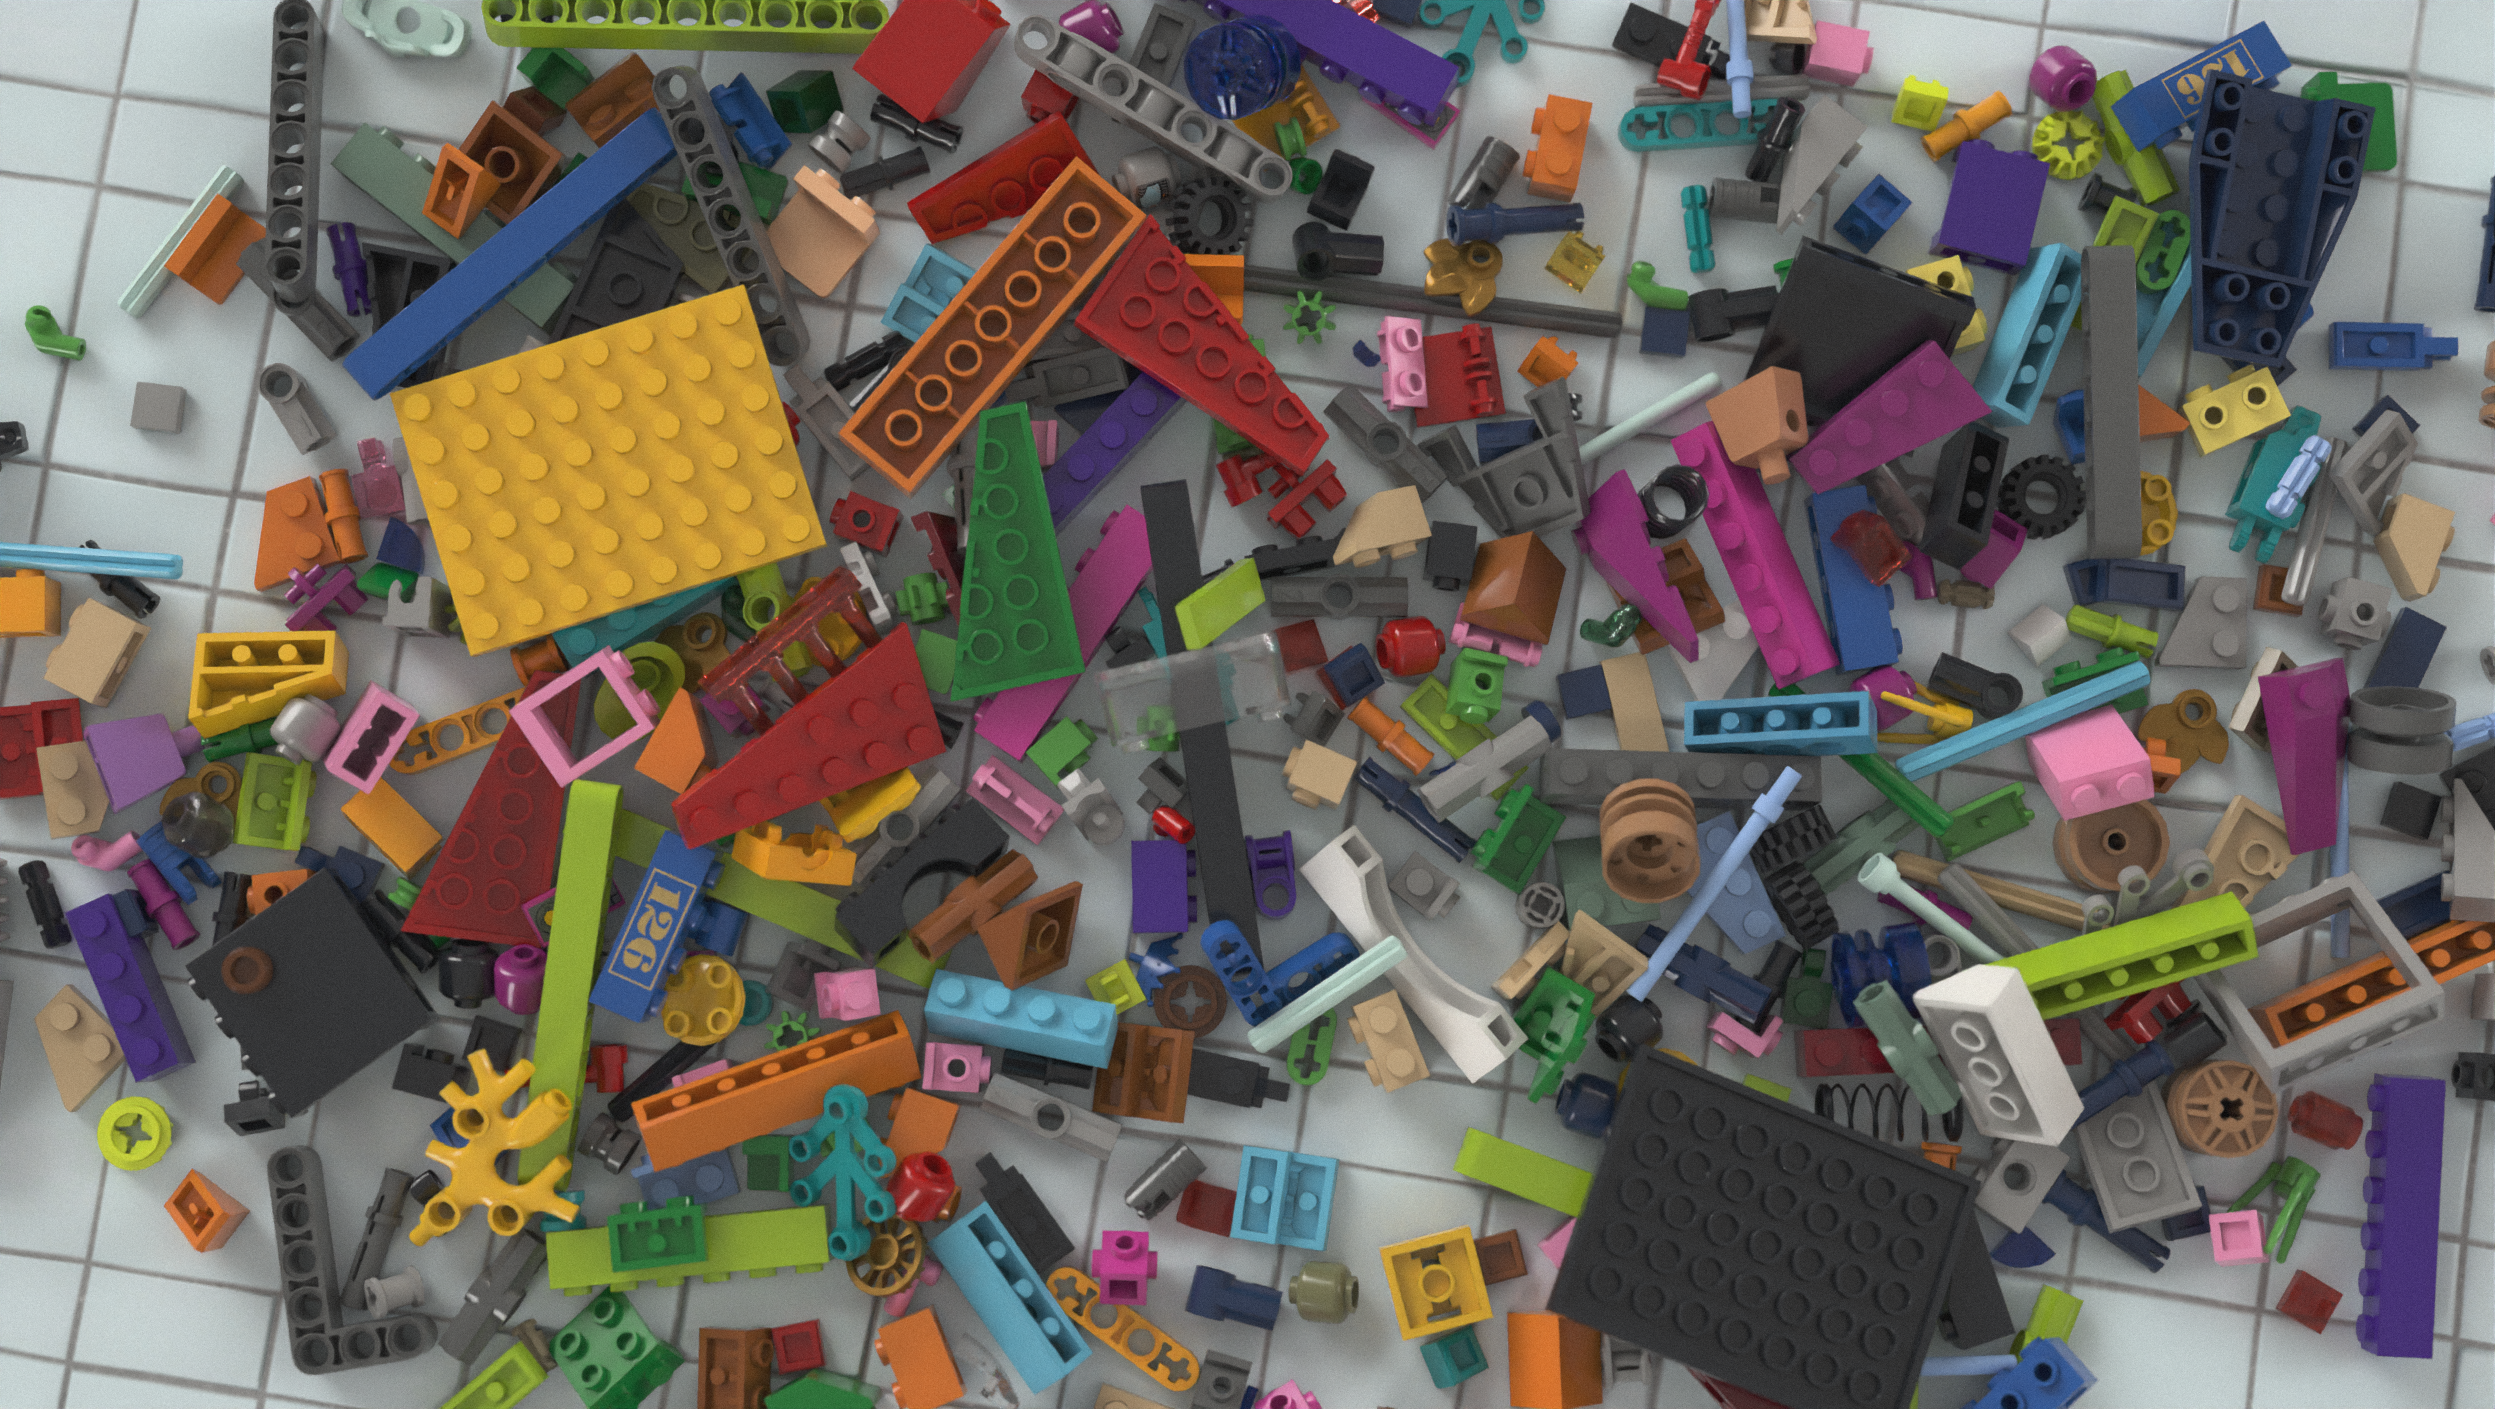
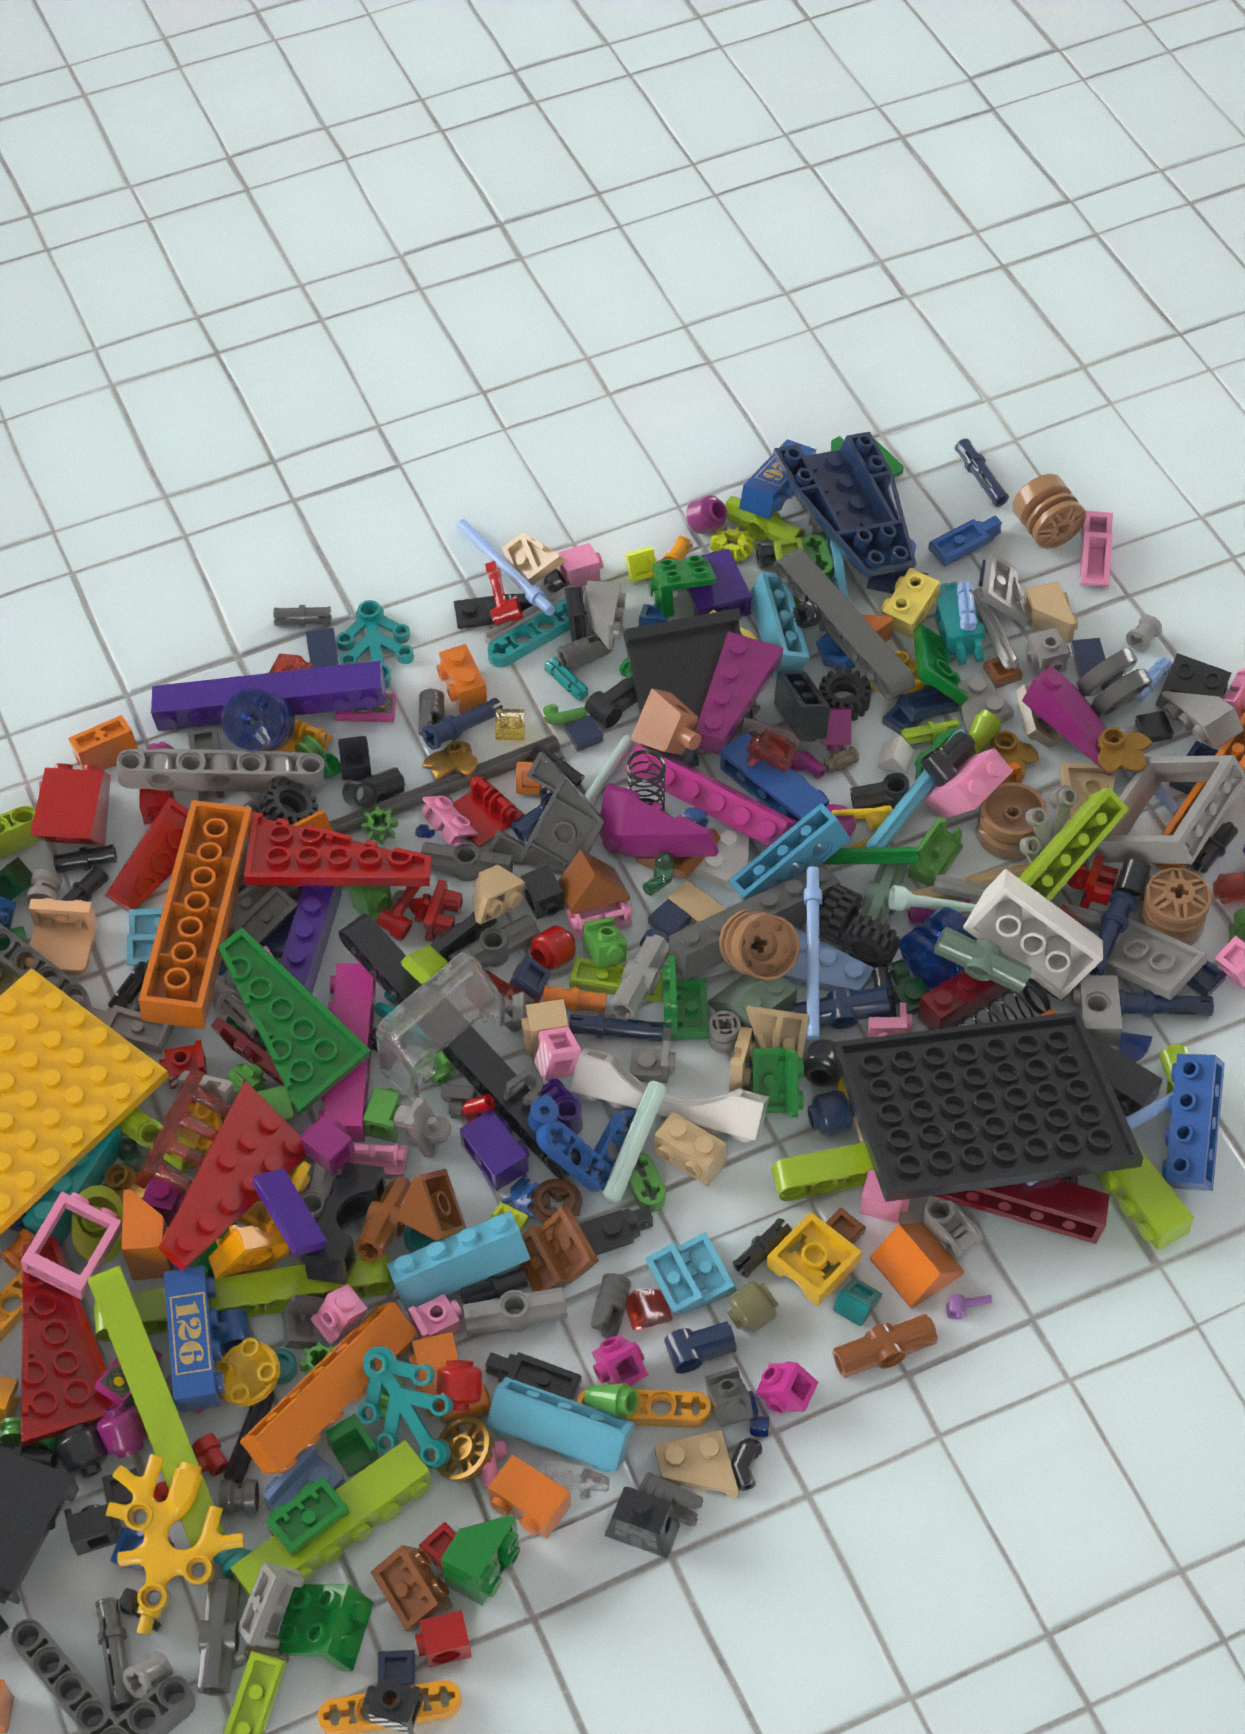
camera: 25 degrees left, 30 degrees down
none -> light grey hinge [237,1562,304,1649]
none -> dark purple tile [252,1168,327,1257]
none -> magenta brick [300,1116,356,1175]
none -> leg [504,1069,559,1132]
none -> black axle [530,744,585,788]
none -> bright pink brick [534,1026,581,1081]
none -> bright green cone [584,1383,638,1418]
none -> green bracket [648,555,716,618]
none -> blue hinge [683,808,709,828]
none -> black pin [733,1218,792,1278]
none -> black bush [792,601,820,629]
none -> green wing [913,623,969,706]
none -> black piece [919,731,976,786]
none -> lime cone [968,709,1003,754]
none -> pearl gold plate [1098,727,1152,774]

